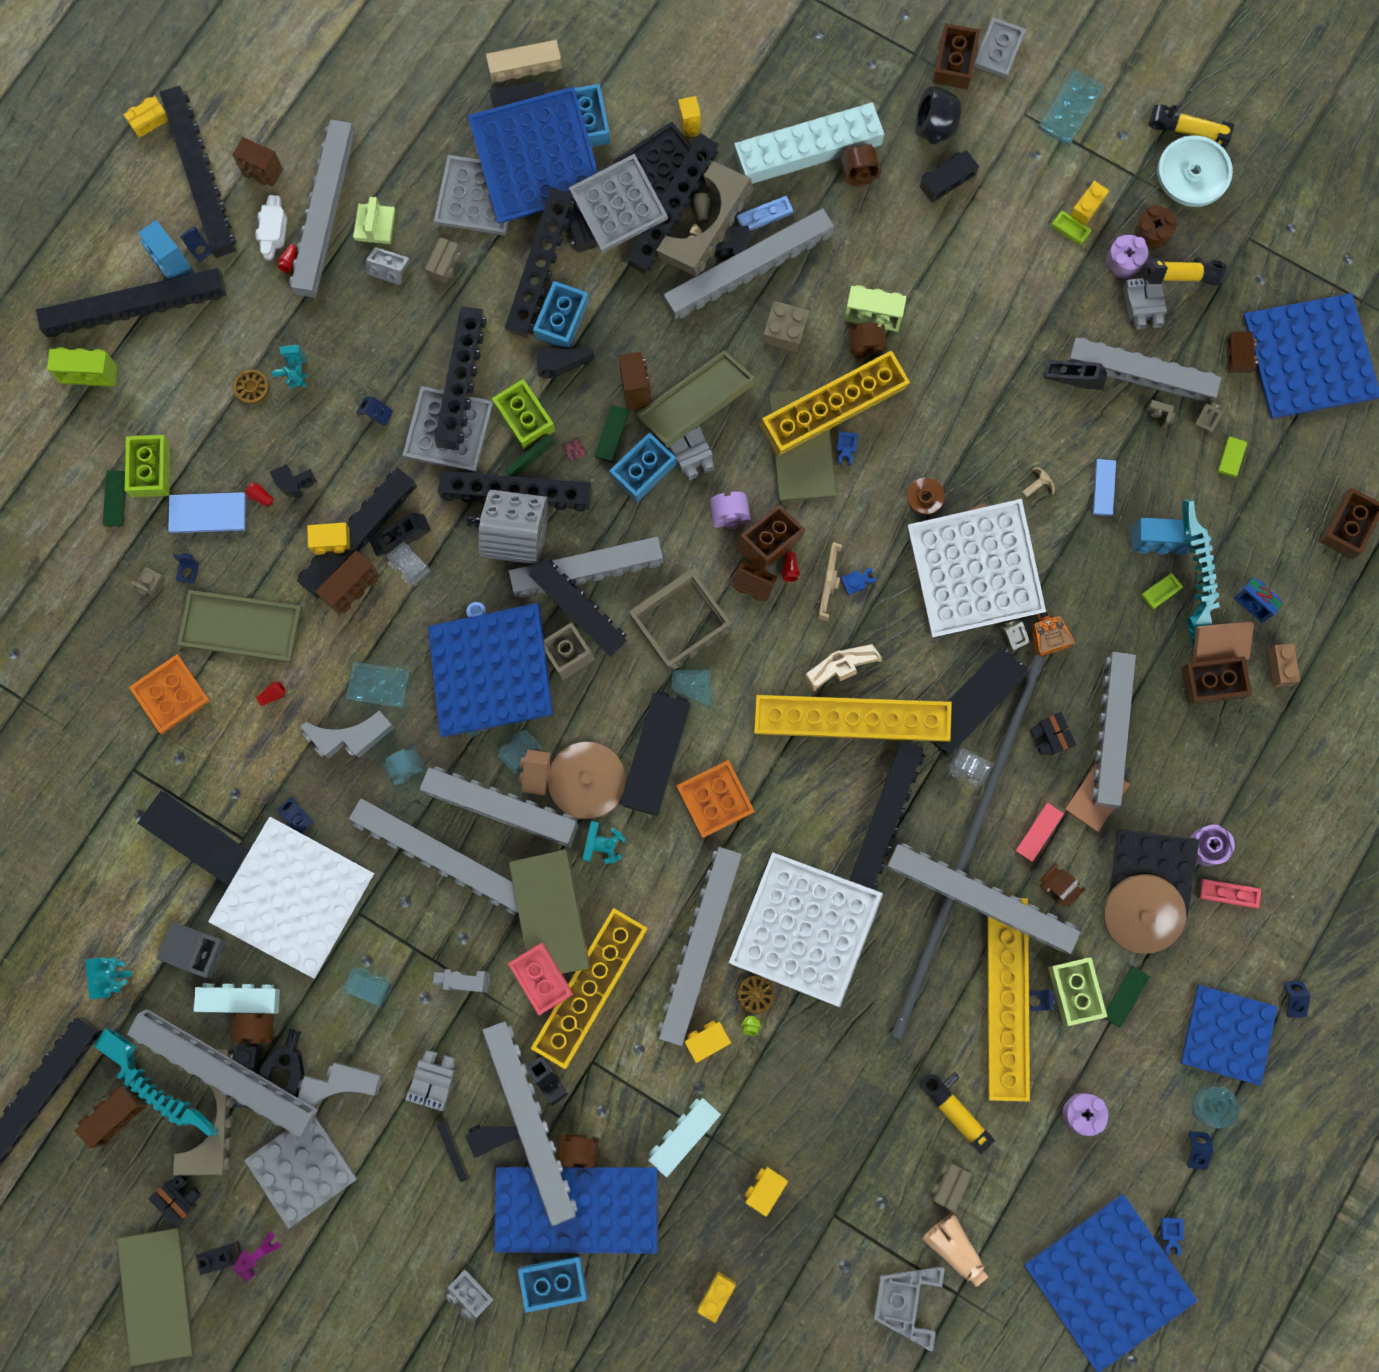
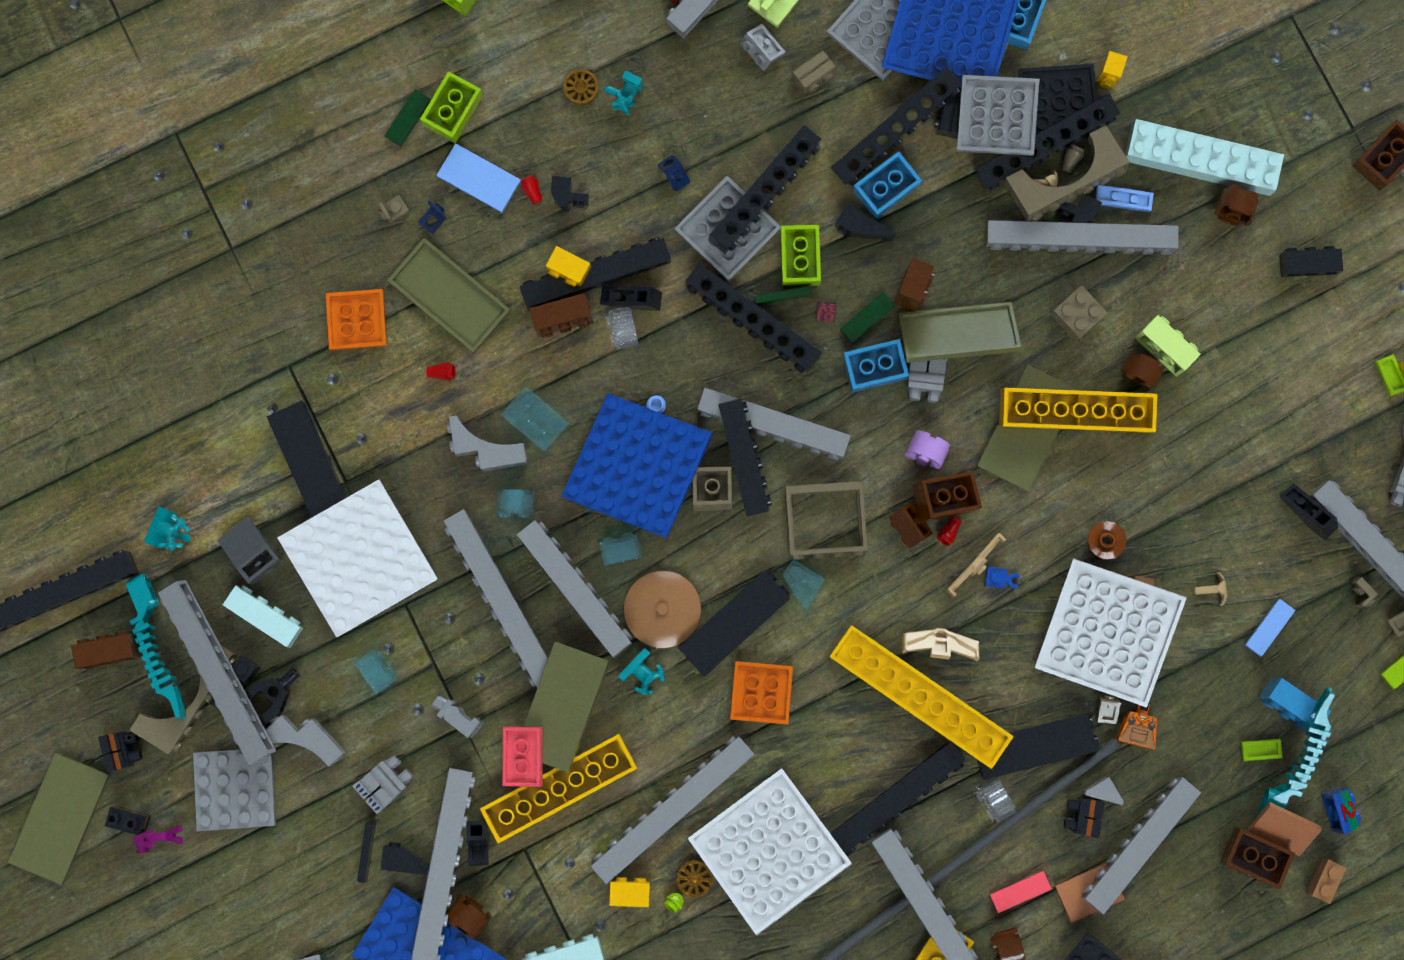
camera: 30 degrees right, 5 degrees up
reddish brown brick [231,1013,274,1043] -> none
dark blue bracket [277,797,313,833] -> none
light grey piece [466,490,548,564] -> none
medium nougat brick [519,749,551,796] -> none
blue plate [837,431,858,466] -> none
black piece [915,86,962,144] -> none
none -> light grey slope [1081,776,1124,805]

